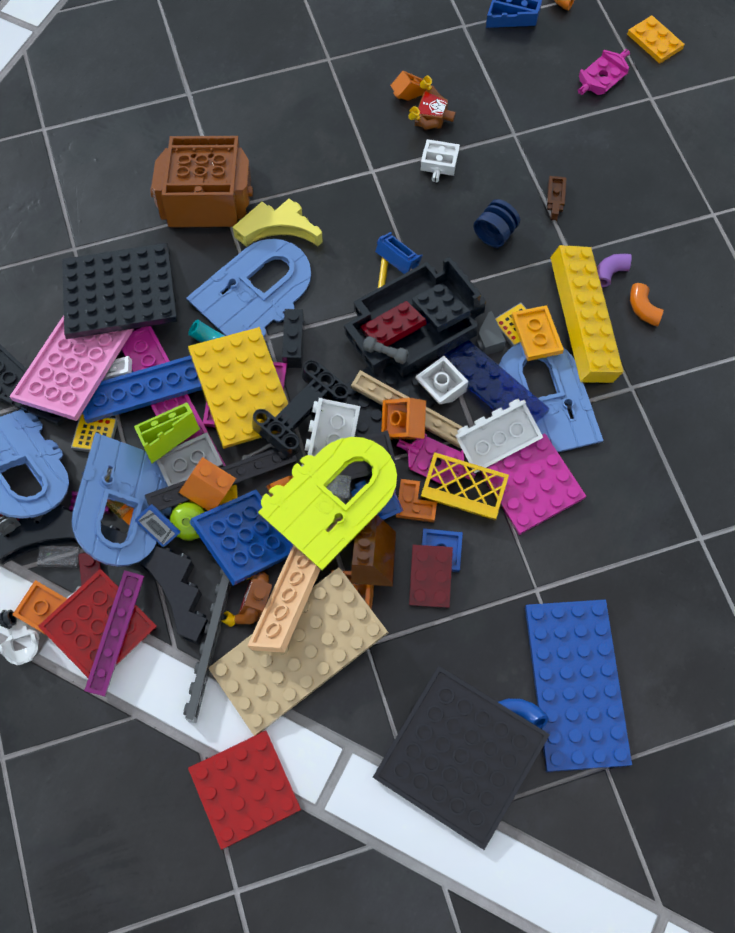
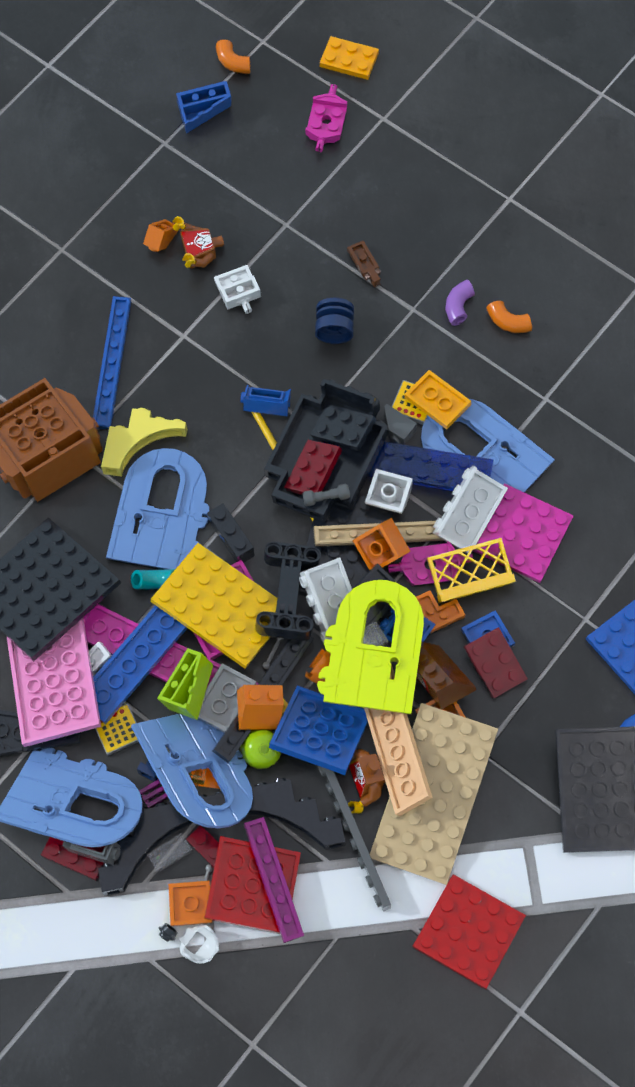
camera: 30 degrees left, 0 degrees up
slope [135,504,180,547] -> none
yellow brick [550,245,624,383] -> none
none -> blue tile [93,296,131,430]

